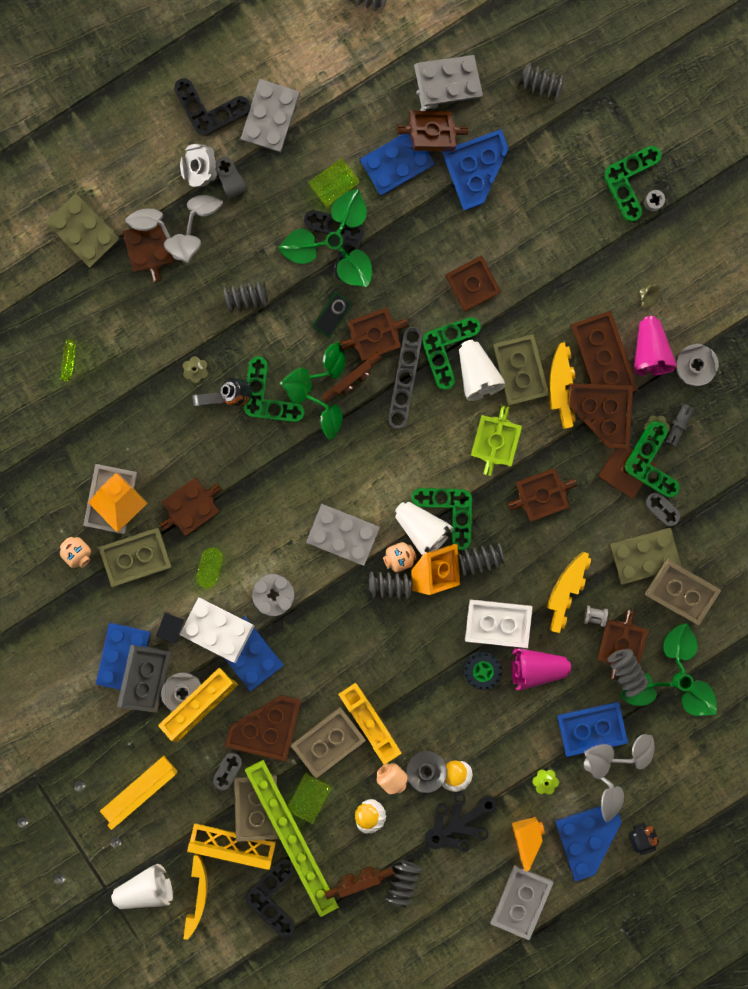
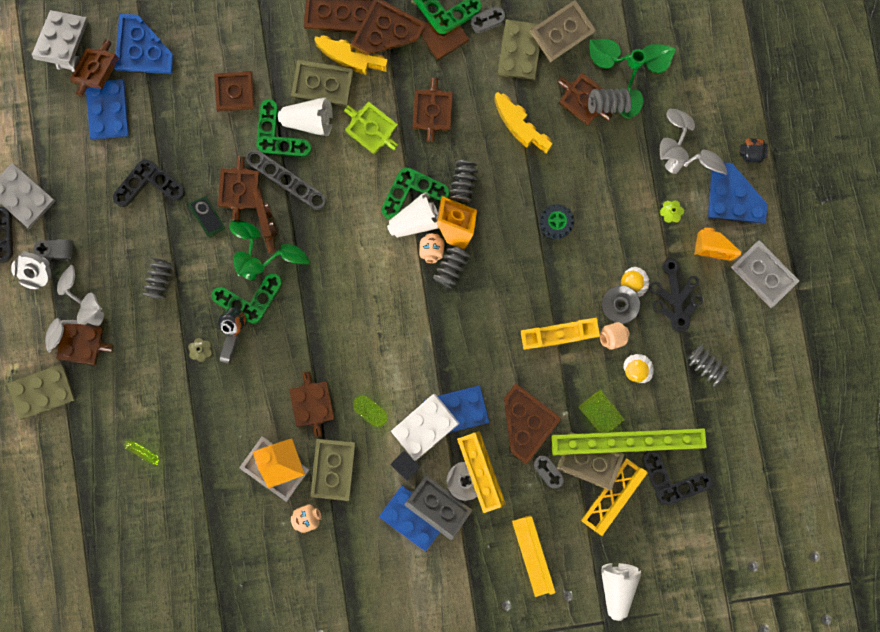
camera: 70 degrees left, 5 degrees down
yellow slope [184,853,208,940] -> none
light grey plate [252,574,294,616] -> none
green plant [278,190,372,287] -> none
dark tan plate [290,706,366,778] -> none
light grey plate [306,504,380,566] -> none
clear neon green plate [308,157,360,208] -> none
reddish brown plate [325,866,395,900] -> none
white plate [465,599,532,648] -> none
dark pink cone [511,648,571,690] -> none
blue plate [557,702,628,757] -> none
light grey bush [583,605,608,627] -> none

